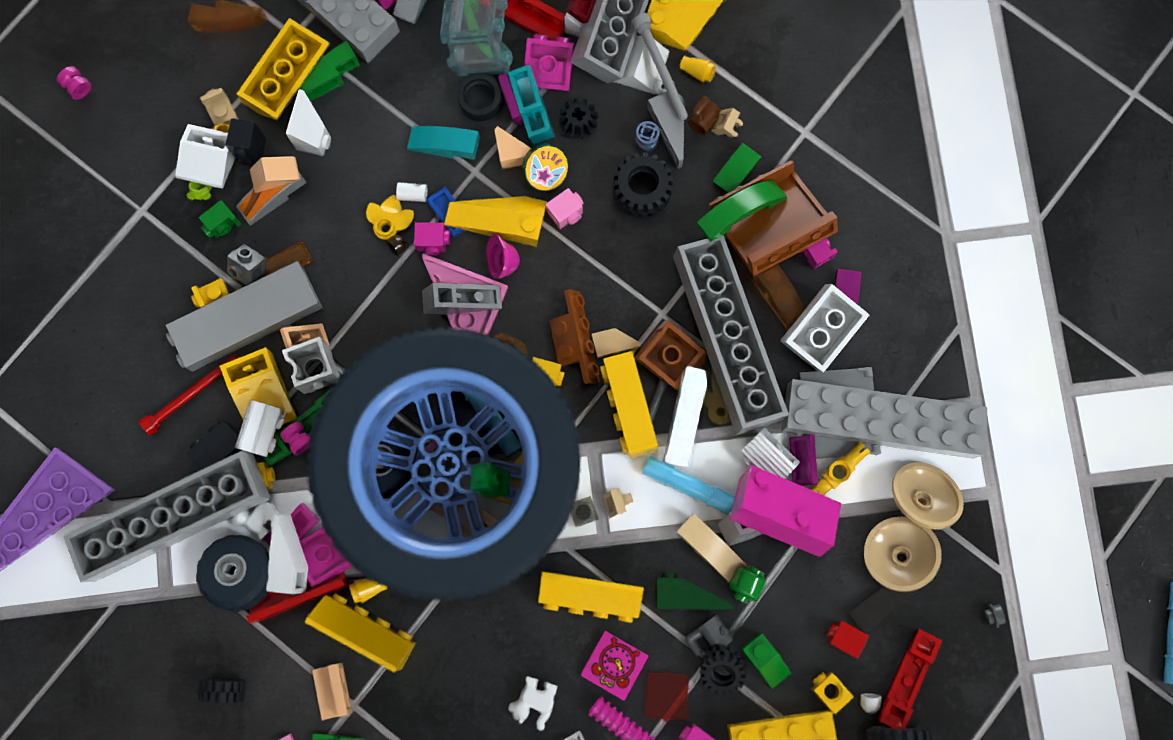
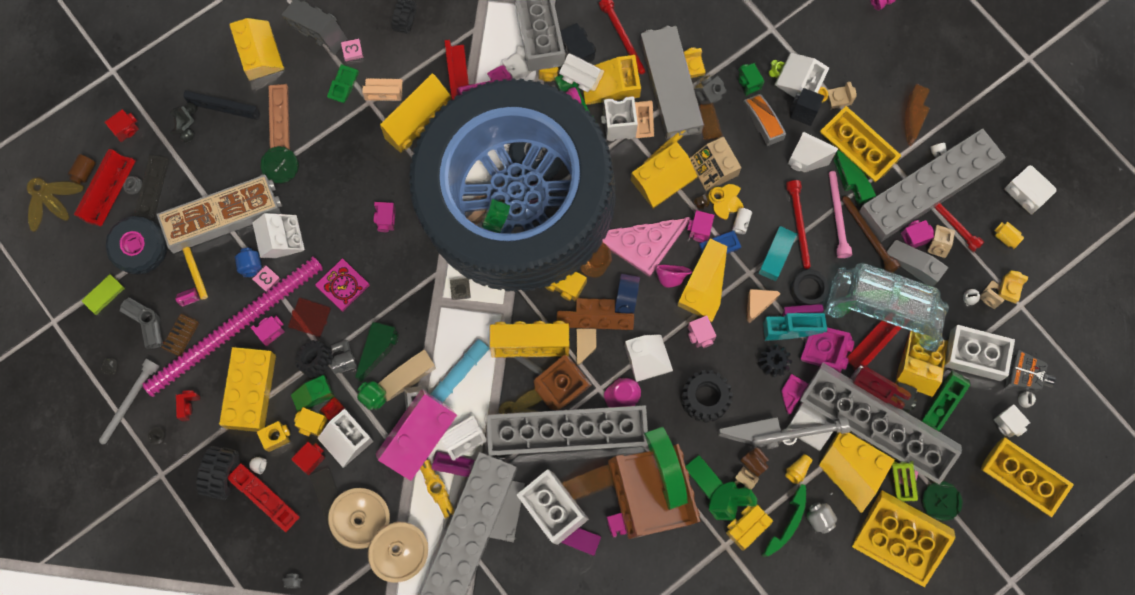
camera: 100 degrees right, 5 degrees down
black wheel [196,534,270,612] -> none
light nougat slope [250,156,300,193] -> none
white slope [266,515,308,594] -> none
light grey slope [422,283,502,314] -> none
white animal [508,676,557,730] -> none
tile [522,143,569,192] -> none
yellow slope [539,572,644,622] -> none
tan tile [602,488,634,518] -> none
sand blue wheel [635,121,660,152] -> none
clear smoke tile [663,366,710,467] -> none
none -> yellow brick [294,408,328,437]
none -> white slope [317,409,374,468]
none -> red slope [320,397,345,421]
none -> dark pink brick [374,202,396,232]
none -> dark pink hat [604,378,641,408]
none -> dark blue brick [615,274,640,314]
none -> white slope [624,335,673,382]
none -> yellow slope [631,142,698,208]
none -> yellow bar [643,130,686,164]
none -> tan slope [689,136,741,191]
none -> green brick [709,482,758,520]
none -> yellow brick [726,505,773,550]
none -> green slope [762,484,806,557]
none -> dark pink tile [781,374,808,415]
none -> red piece [786,180,811,269]
none -> light grey head [807,502,837,534]
none -> bright pink piece [829,171,853,258]
none -> reddish brown piece [842,196,901,274]

